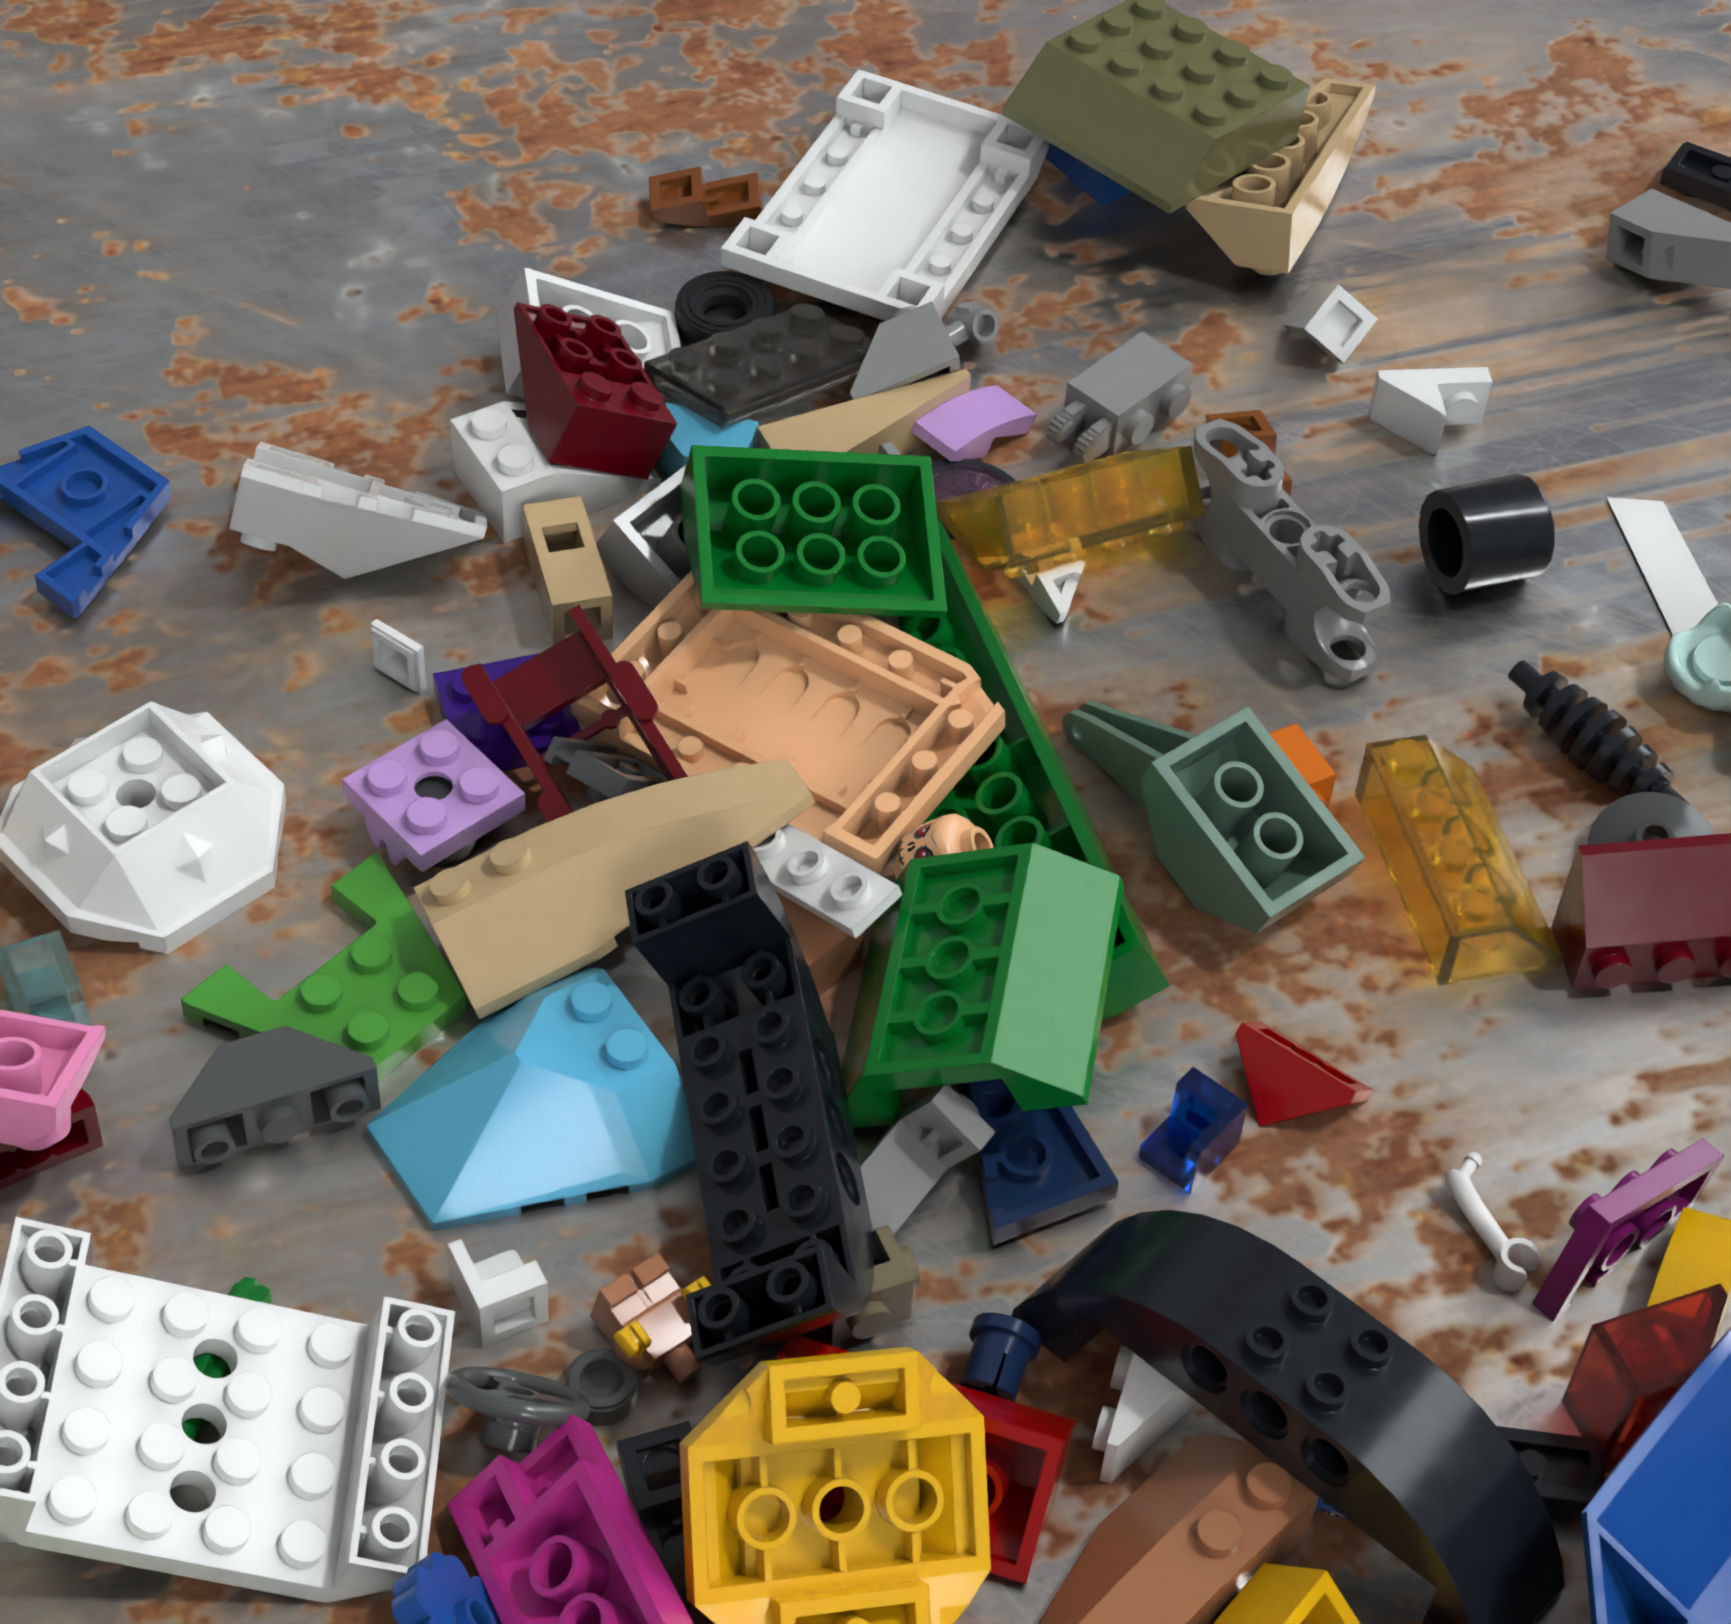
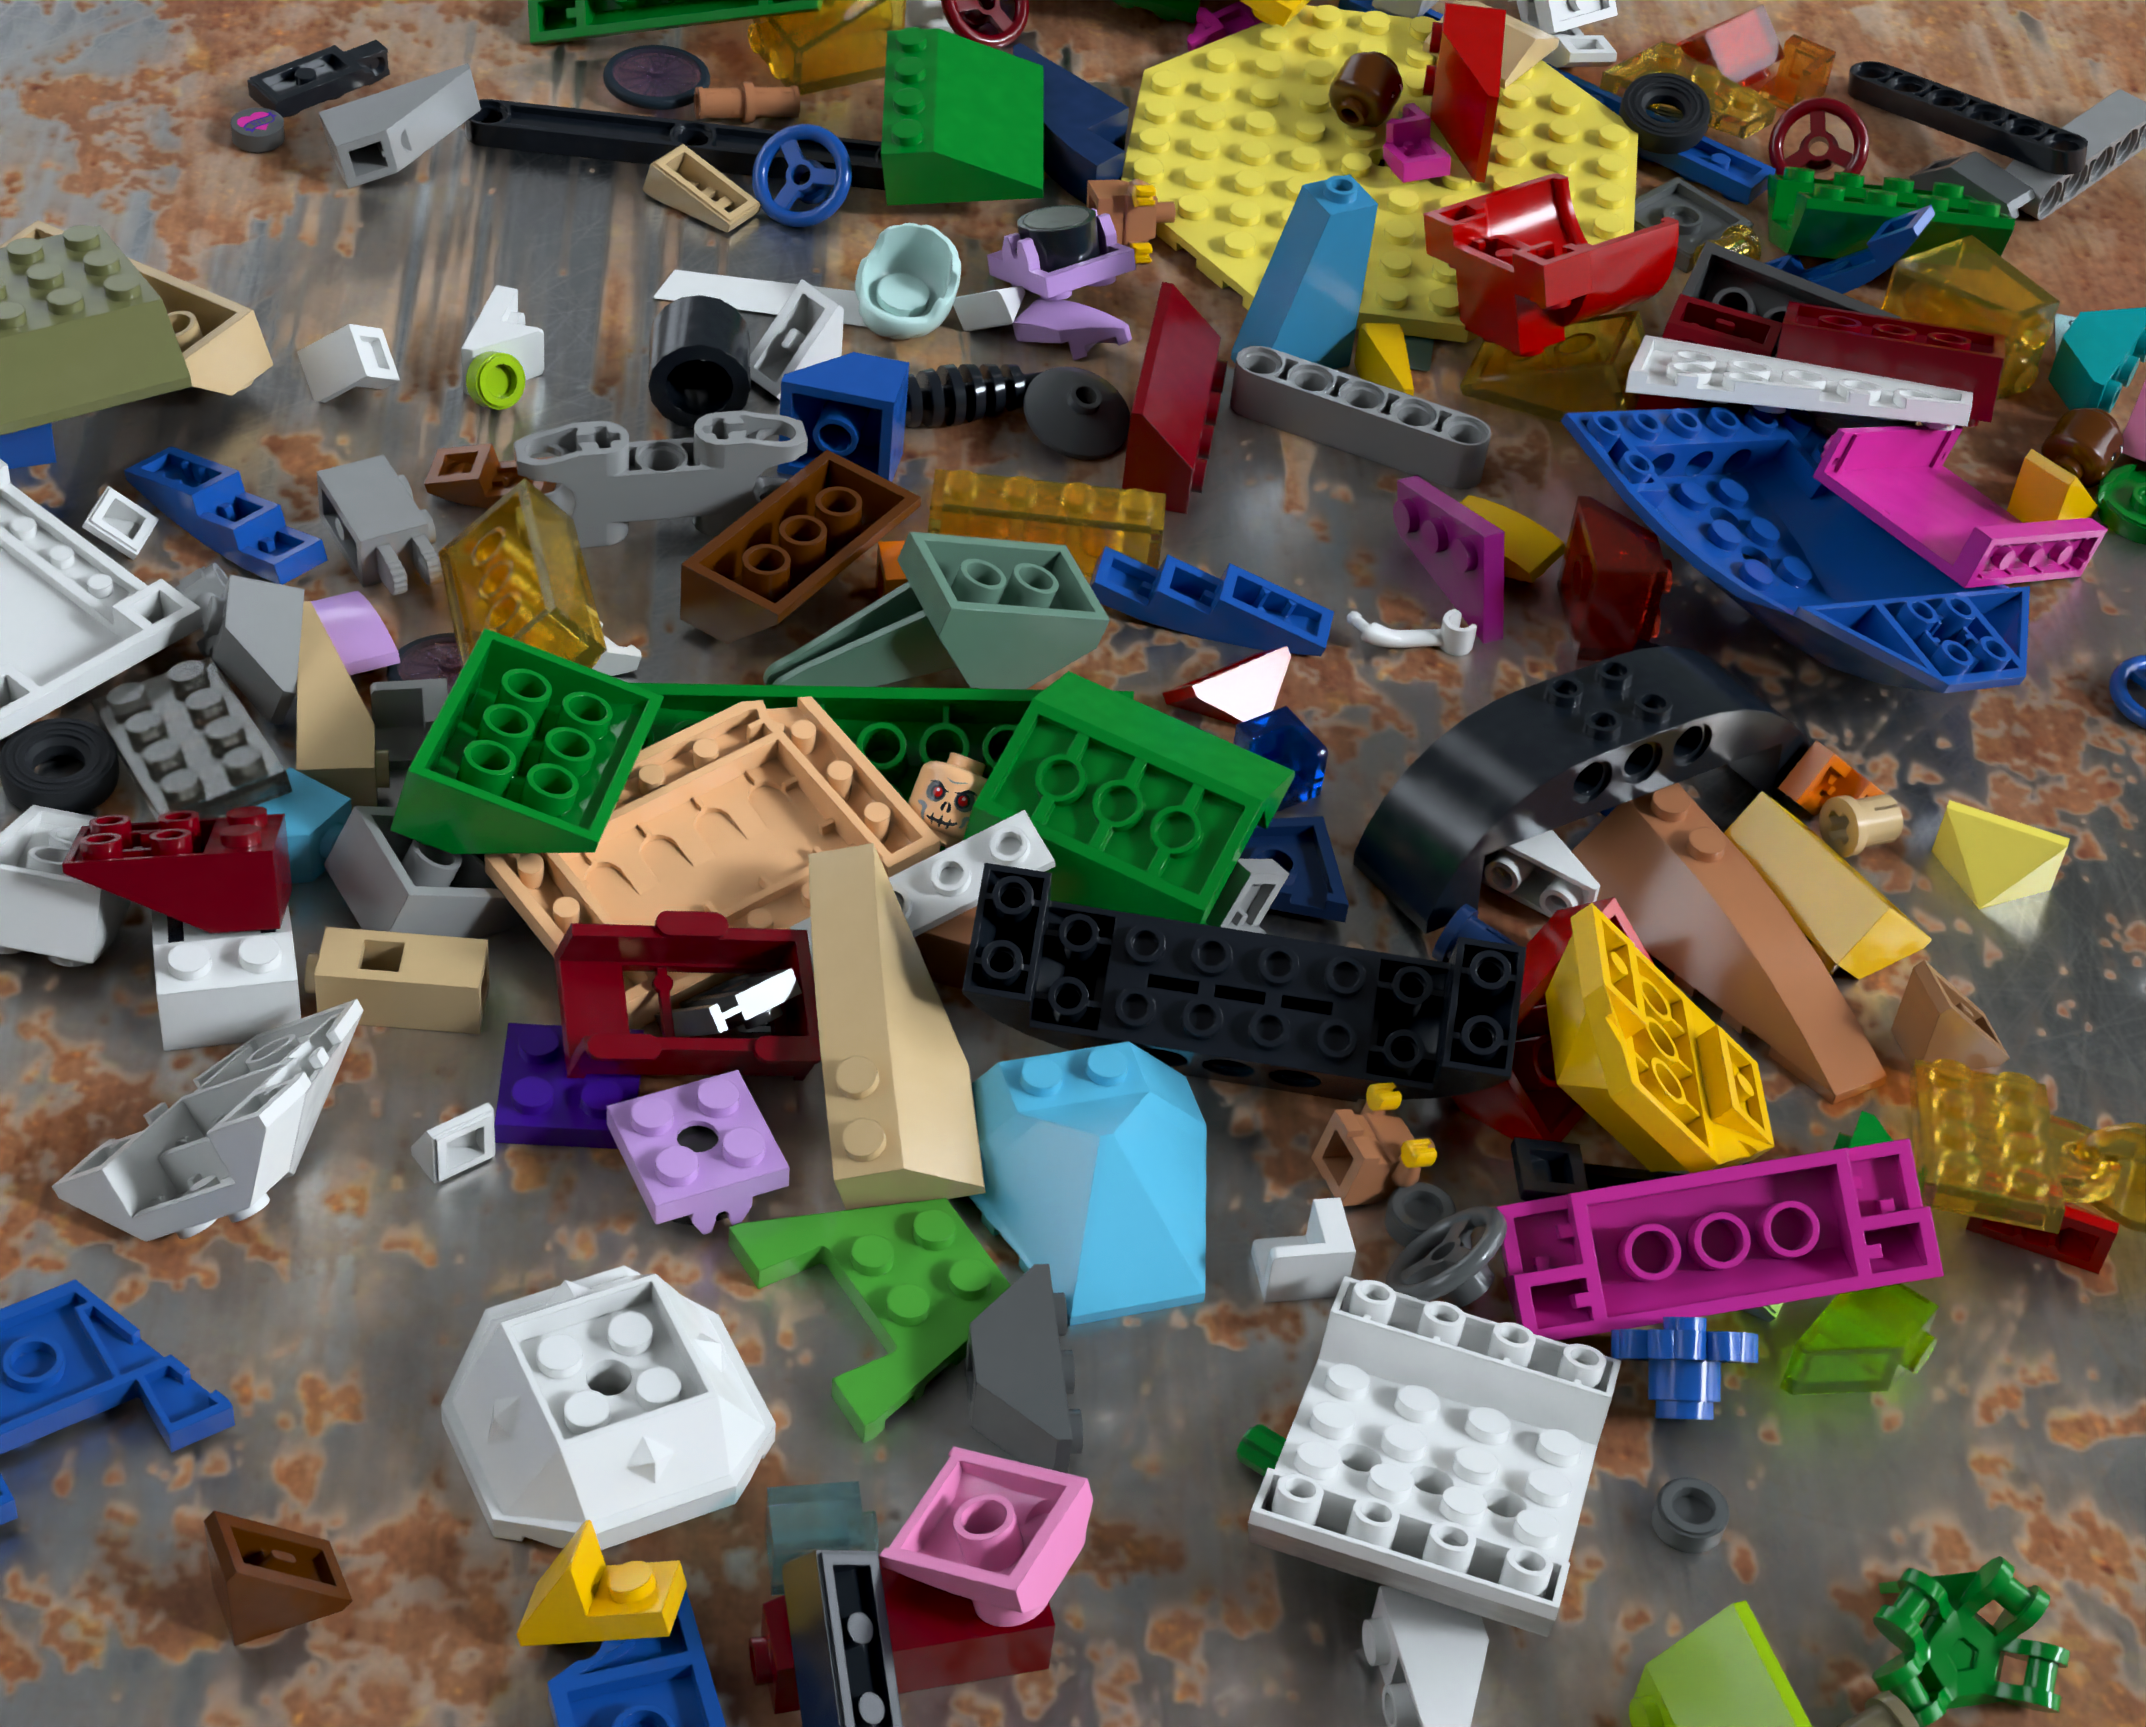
camera: 75 degrees left, 5 degrees down
none -> white slope [82,486,159,560]
none -> blue slope [124,446,328,585]
none -> dark grey tile [231,108,285,153]
none -> lime tile [466,351,525,410]
none -> reddish brown slope [680,450,921,645]
none -> white slope [750,279,844,399]
none -> blue slope [777,352,909,482]
none -> blue slope [1089,546,1334,656]

